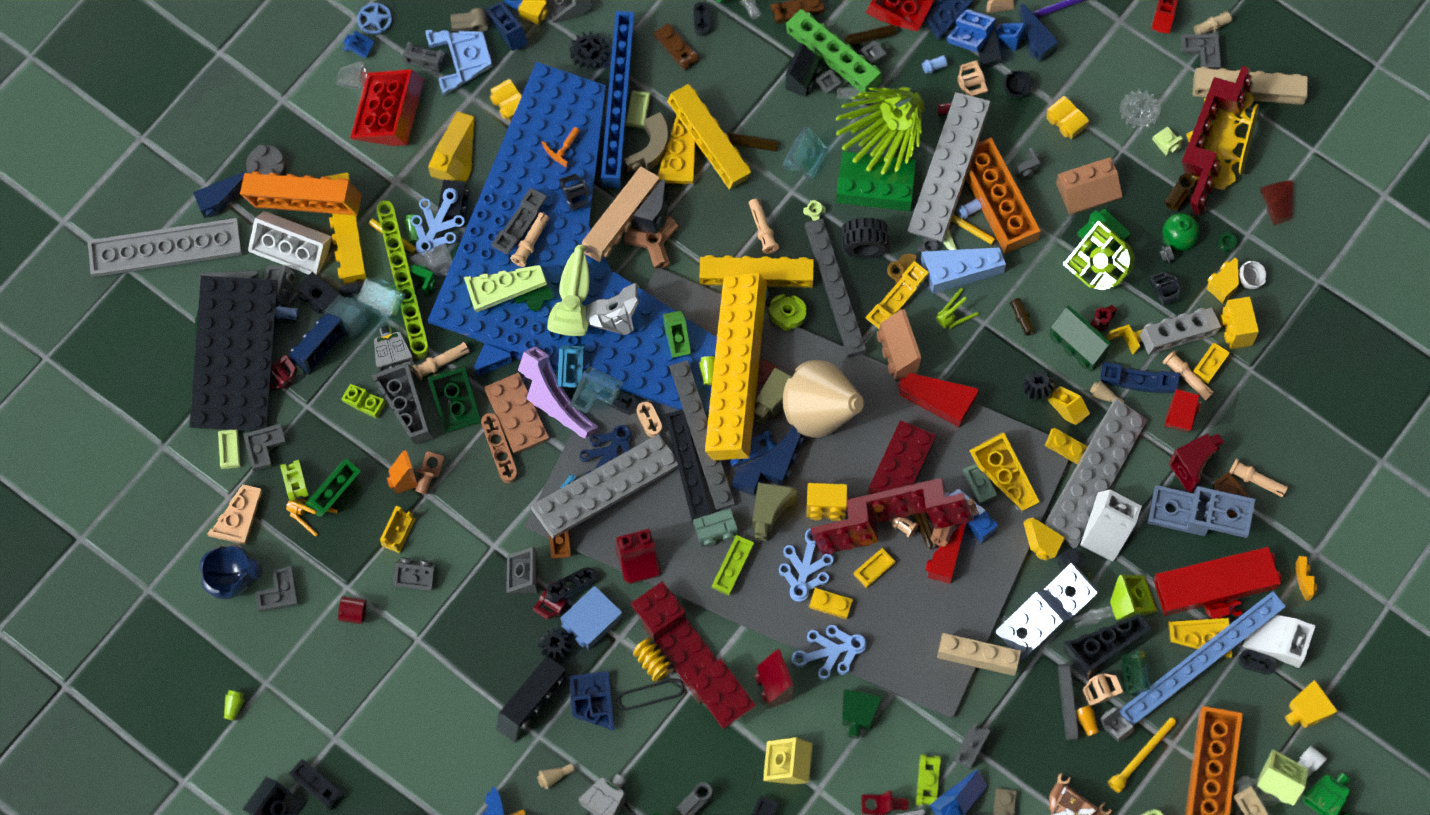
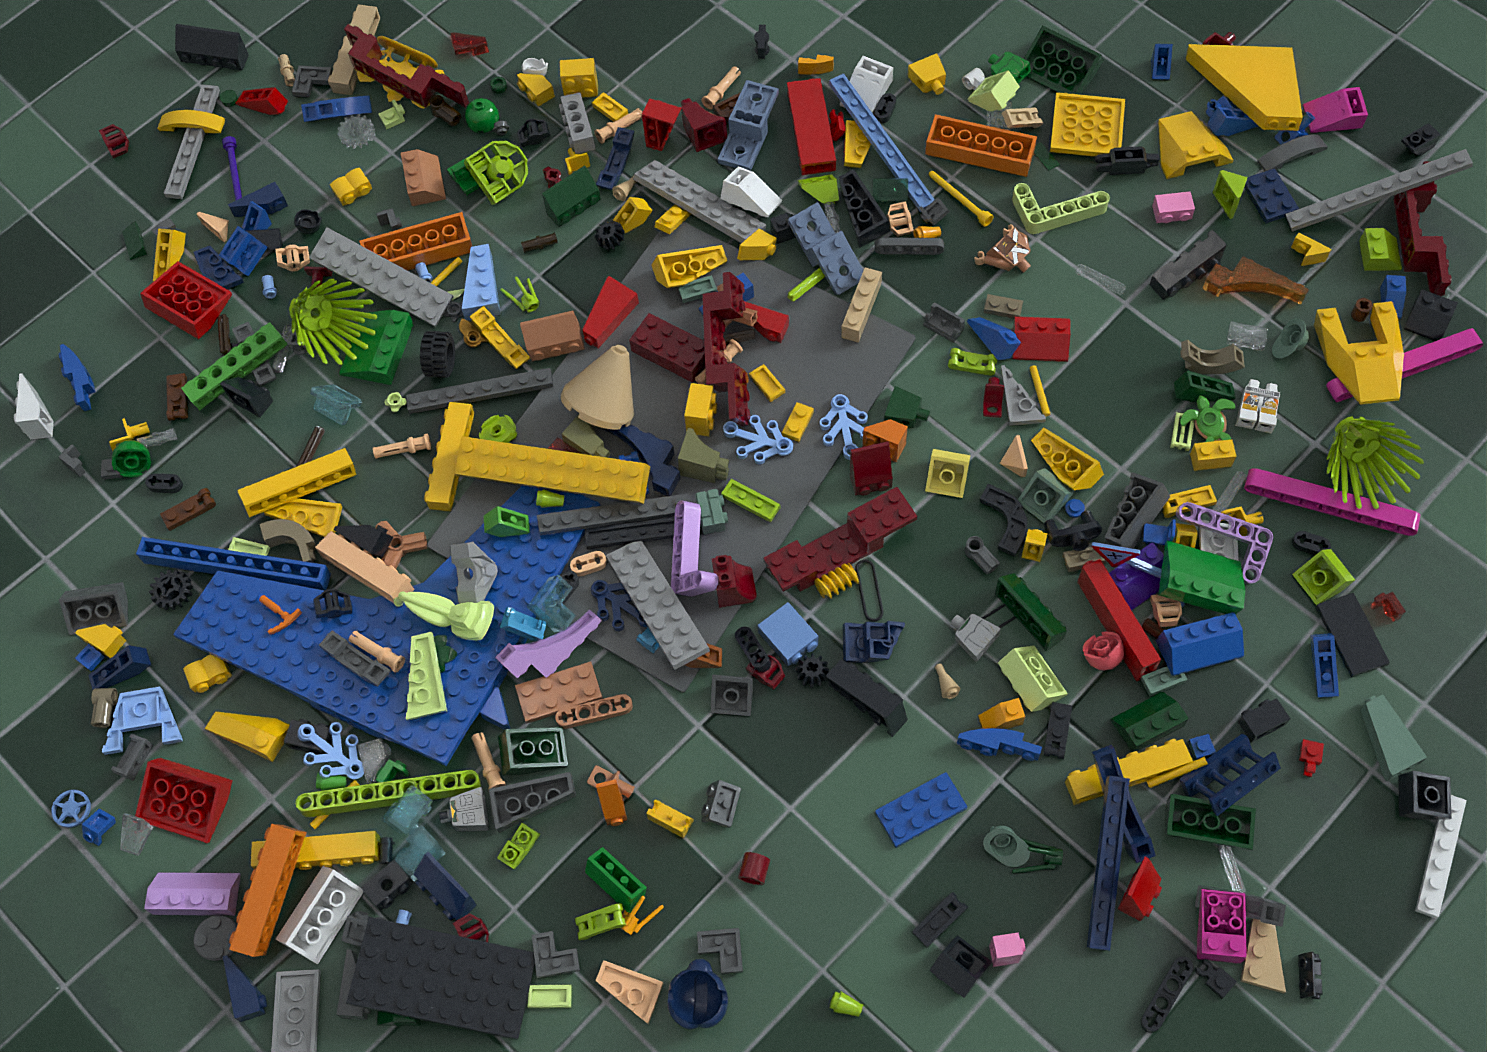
camera: 80 degrees left, 5 degrees down
none -> lavender slope [144,873,241,916]
none -> blue slope [301,96,372,122]
none -> lavender beam [671,500,718,597]
none -> black piece [754,25,770,59]
none -> lime axle [787,268,825,302]
none -> orange slope [863,419,908,462]
none -> blue plate [875,772,968,848]

